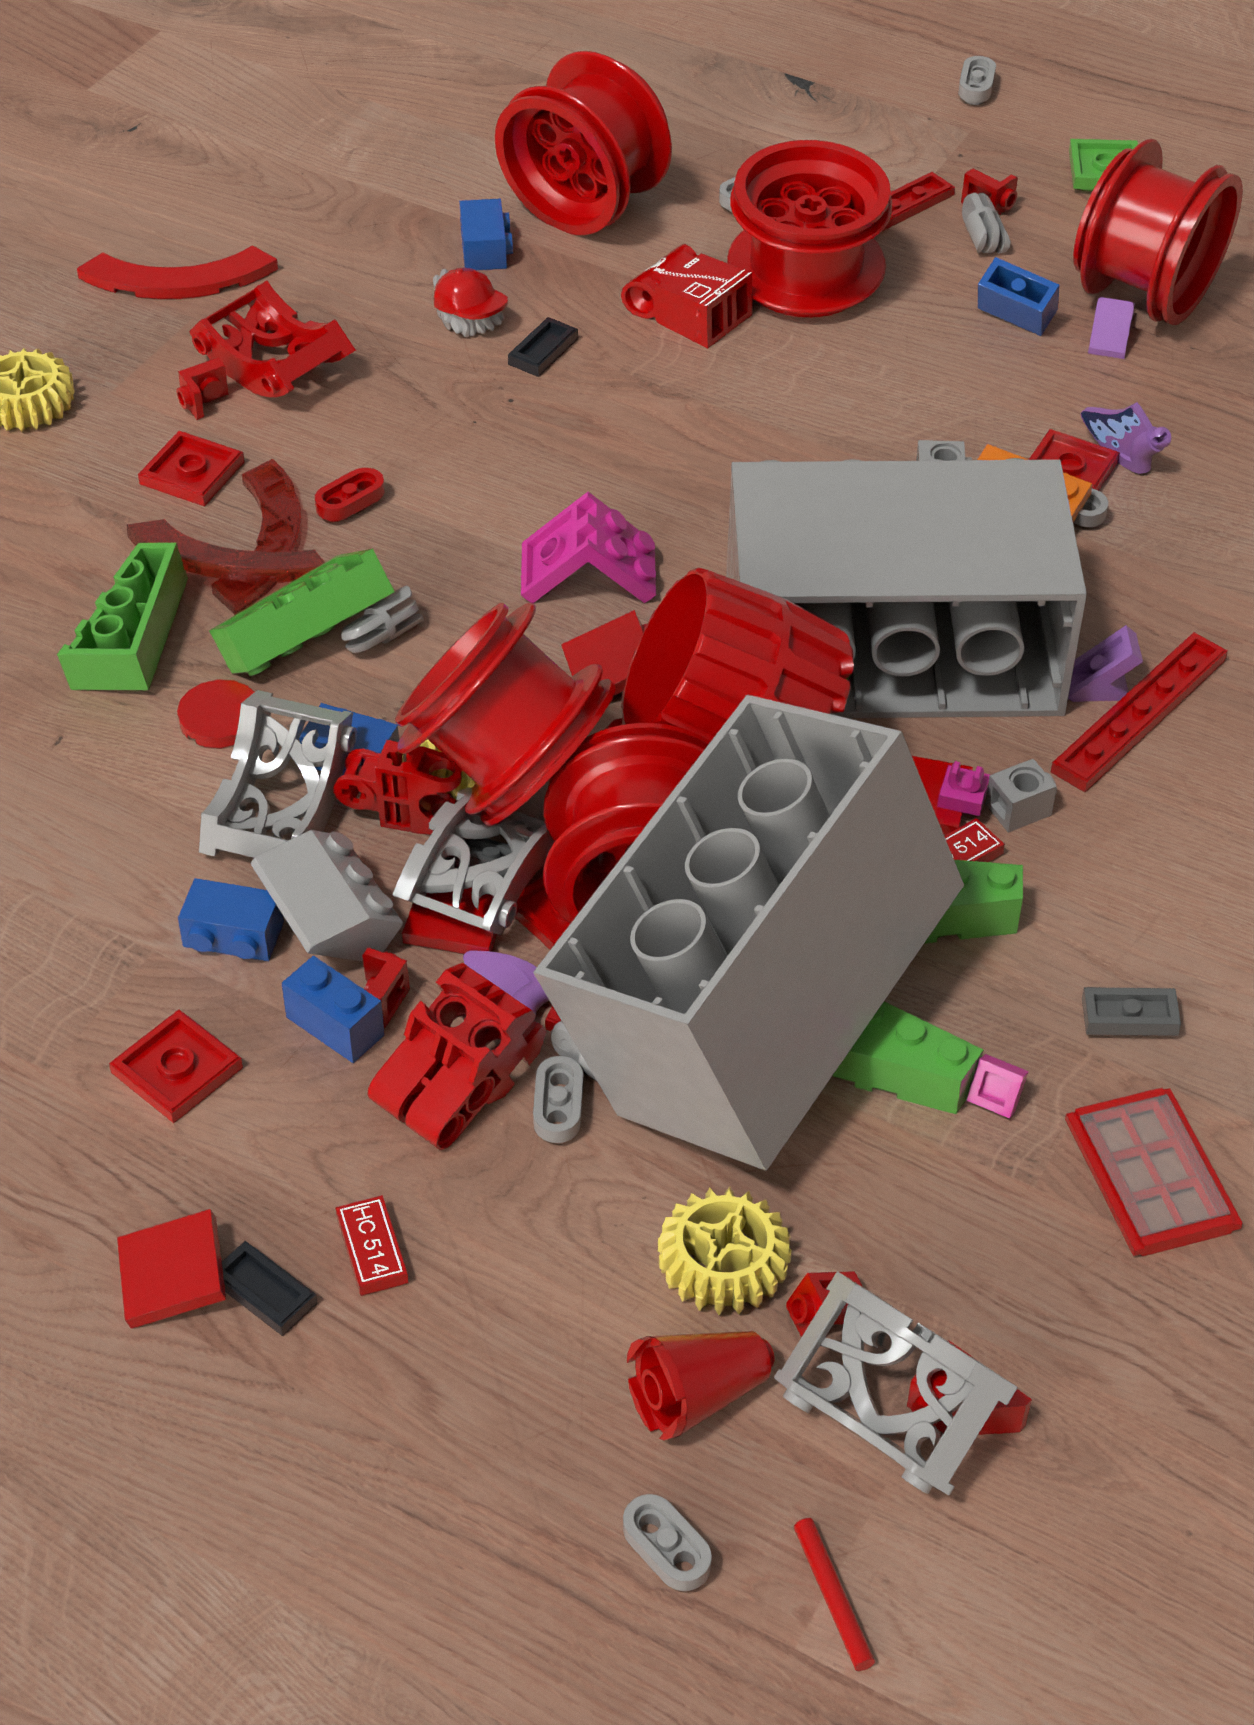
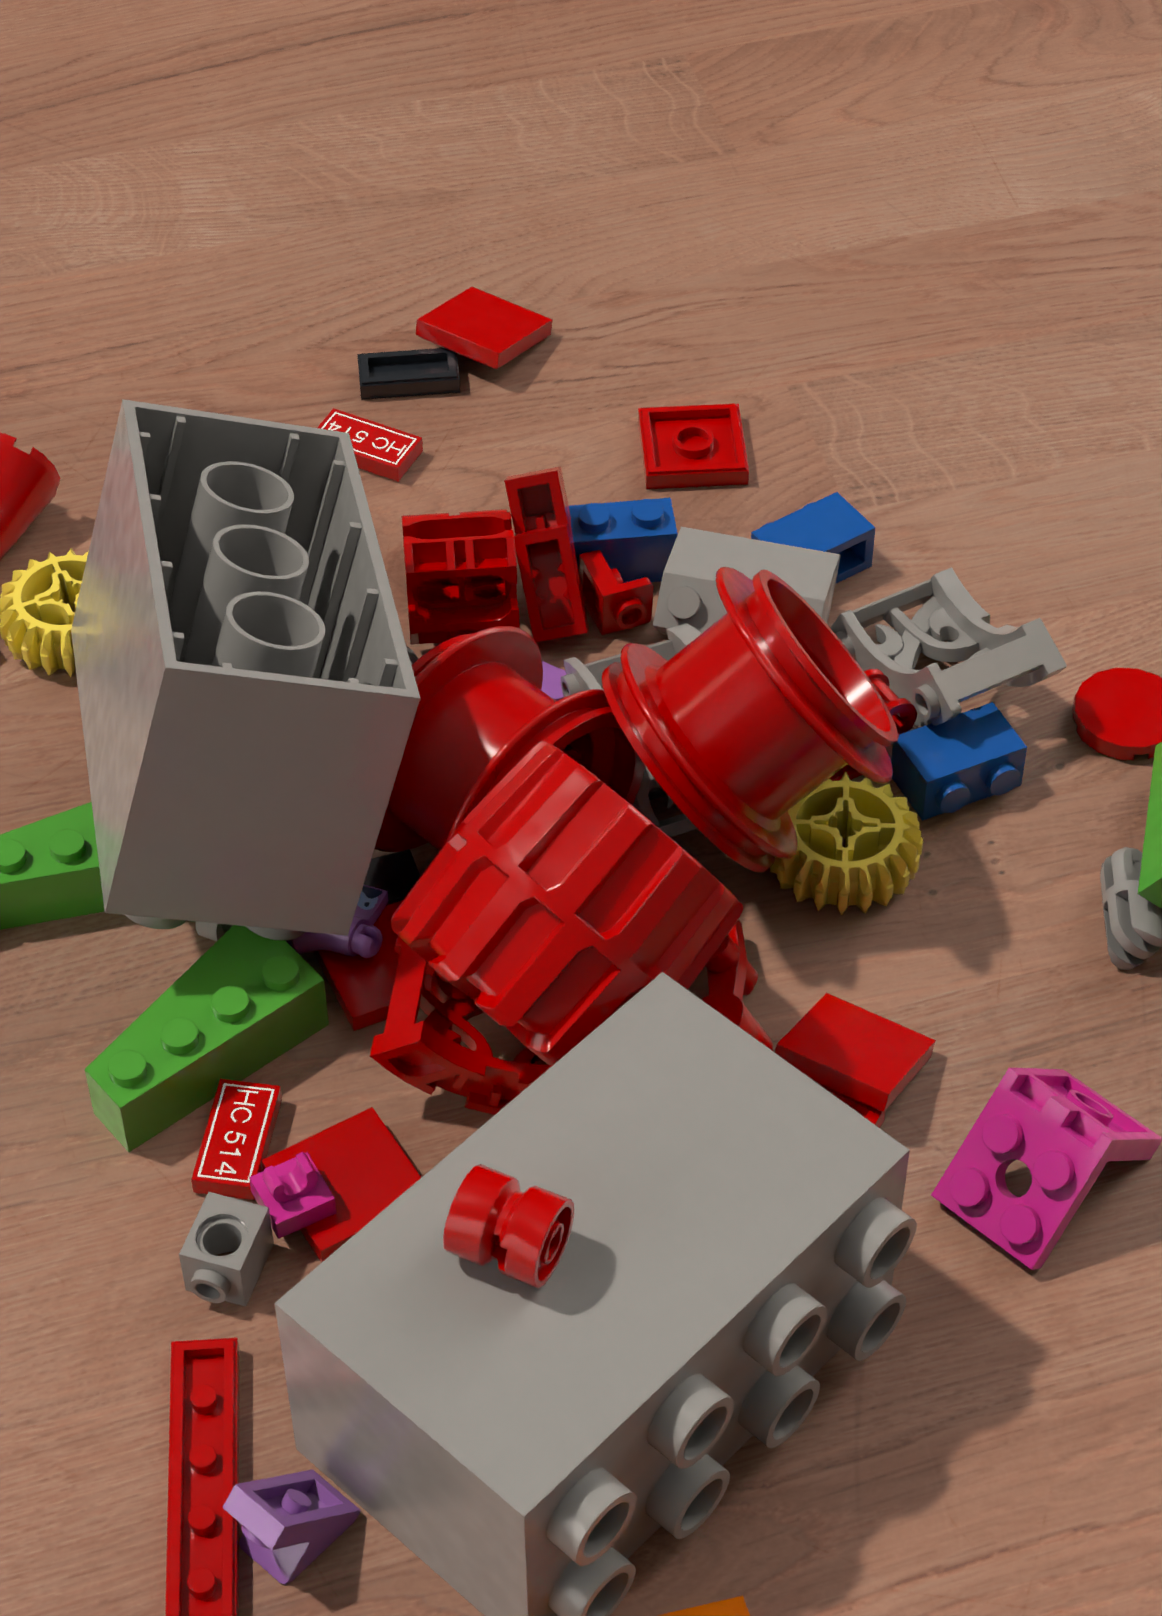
camera: 135 degrees right, 0 degrees up
none -> red wheel [443,1164,574,1288]
none -> red slope [504,466,589,642]

